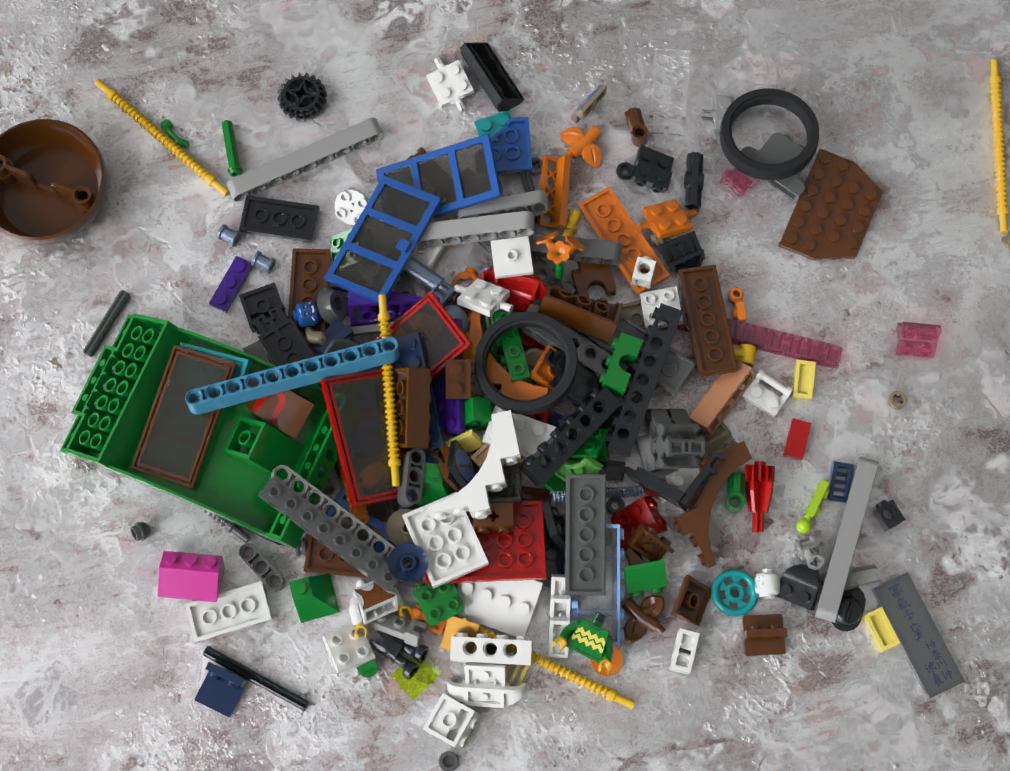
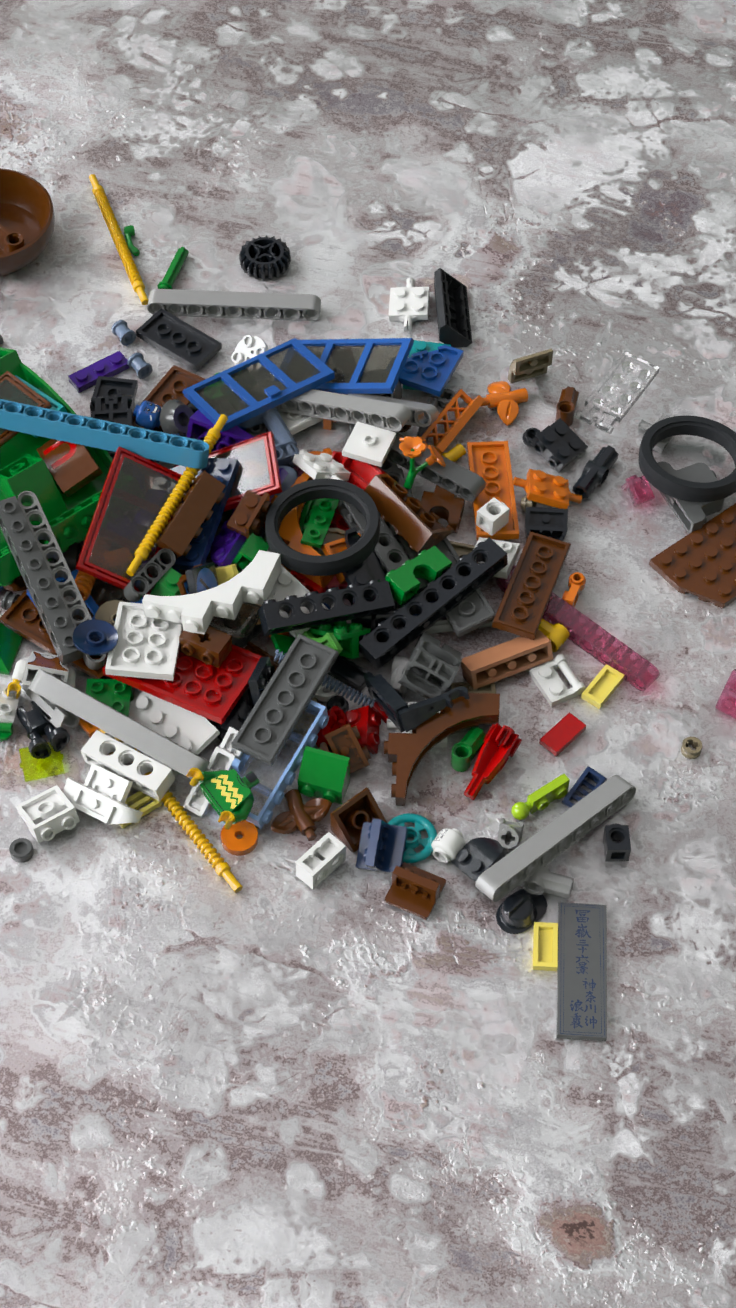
camera: 25 degrees right, 20 degrees down
none -> light grey beam [28,669,210,783]
none -> dark blue bracket [356,819,408,873]

